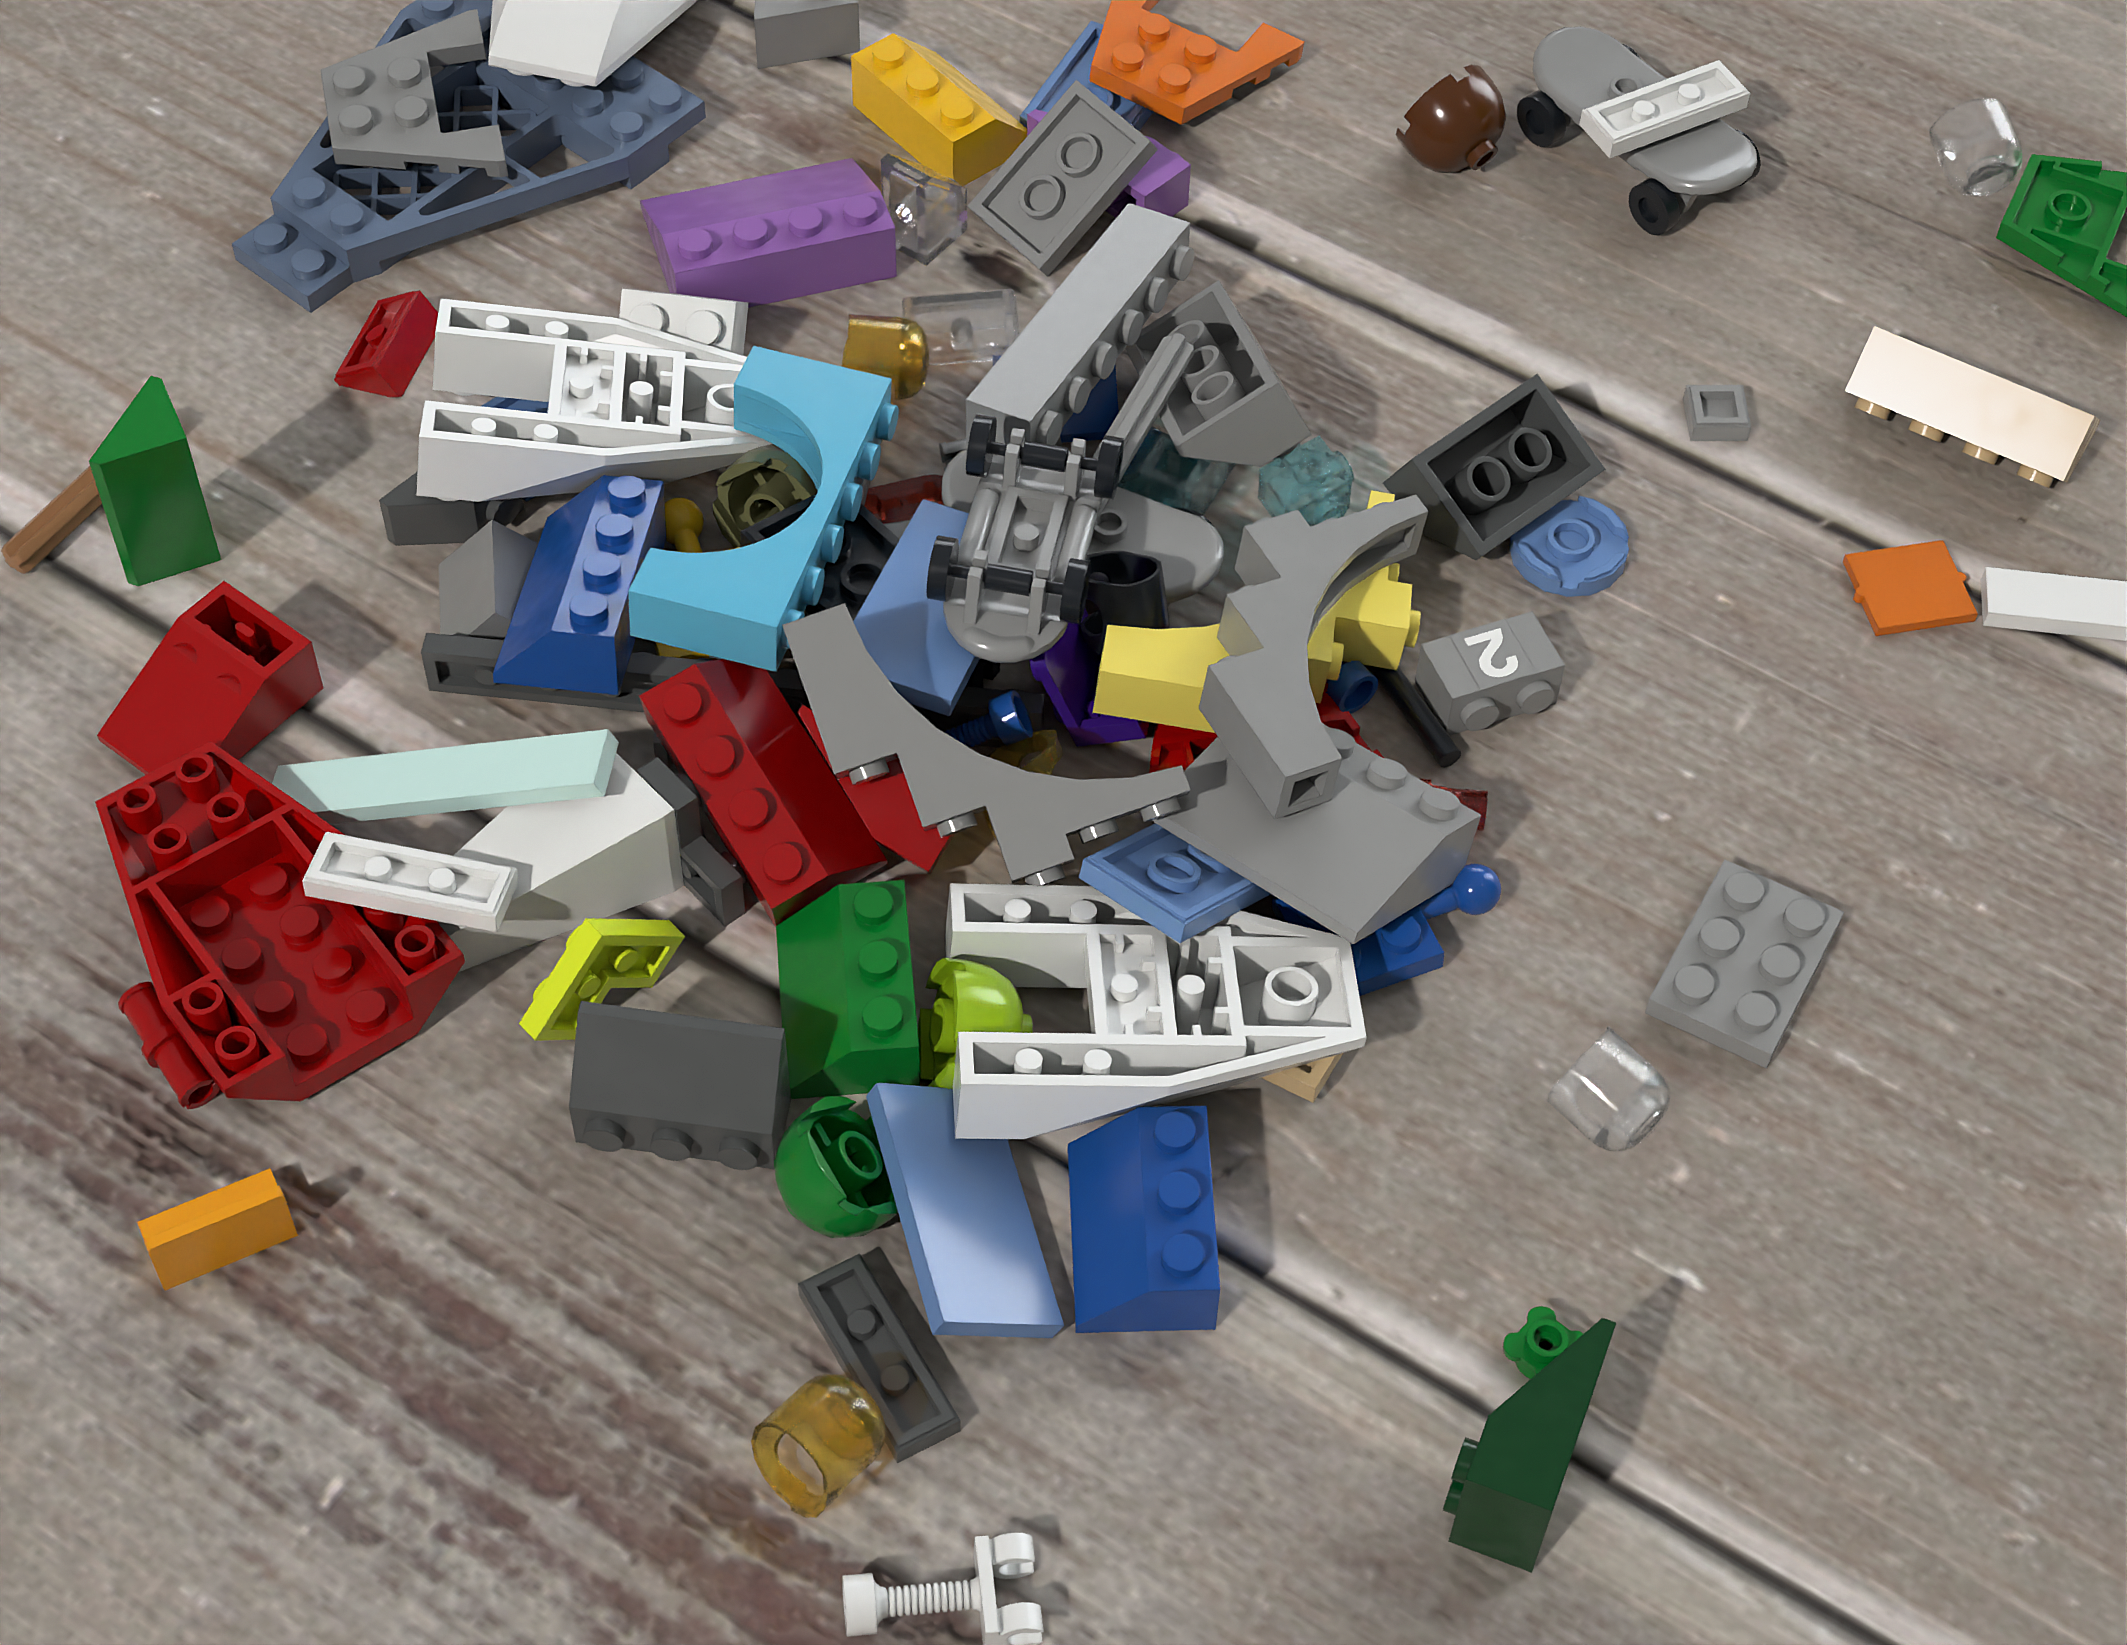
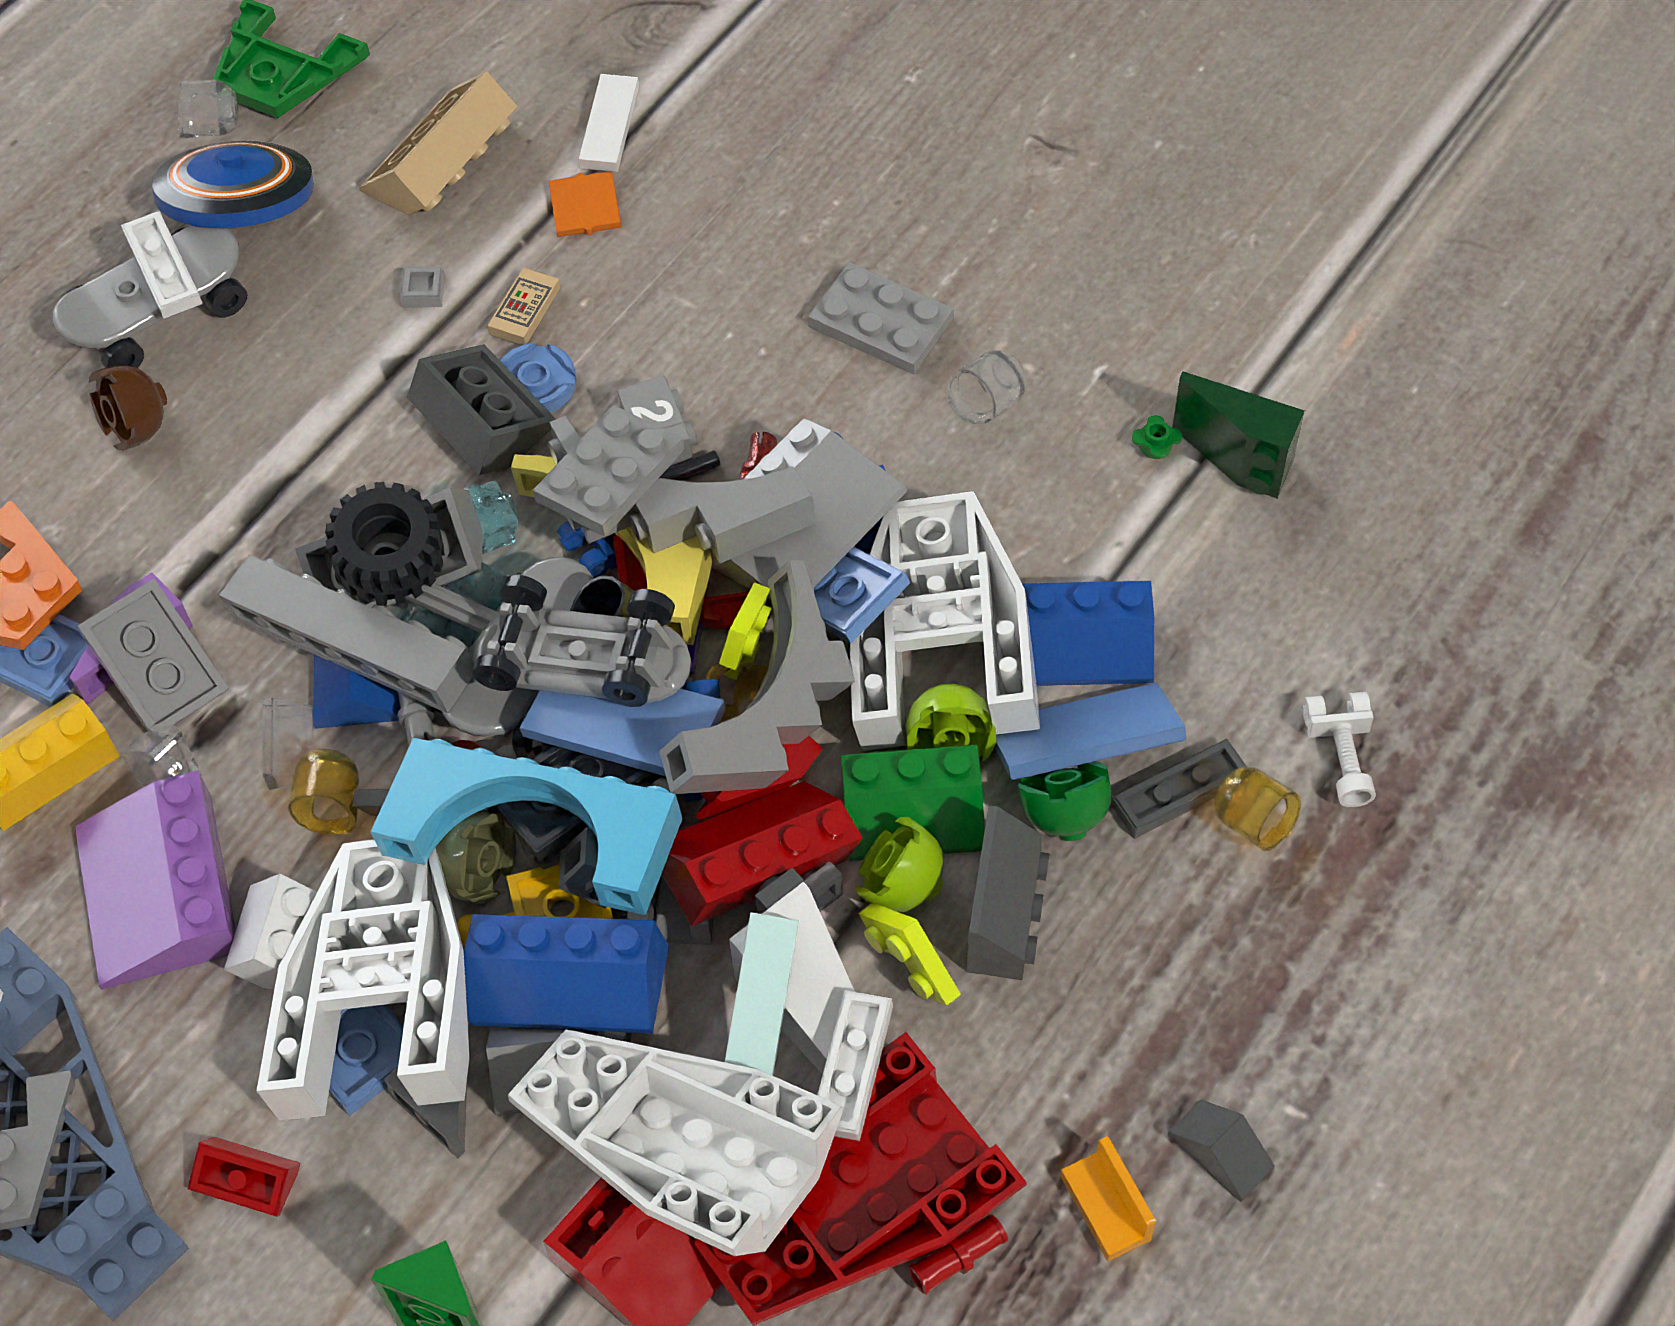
camera: 85 degrees left, 5 degrees up
none -> dish [152,141,314,228]
none -> black tyre [325,482,445,606]
none -> tan tile [488,267,561,345]
none -> white wedge [508,1029,842,1256]
none -> light grey plate [533,405,685,537]
none -> neon yellow plate [719,582,772,680]
none -> lime cylinder [855,817,943,912]
none -> dark grey slope [1168,1099,1275,1202]

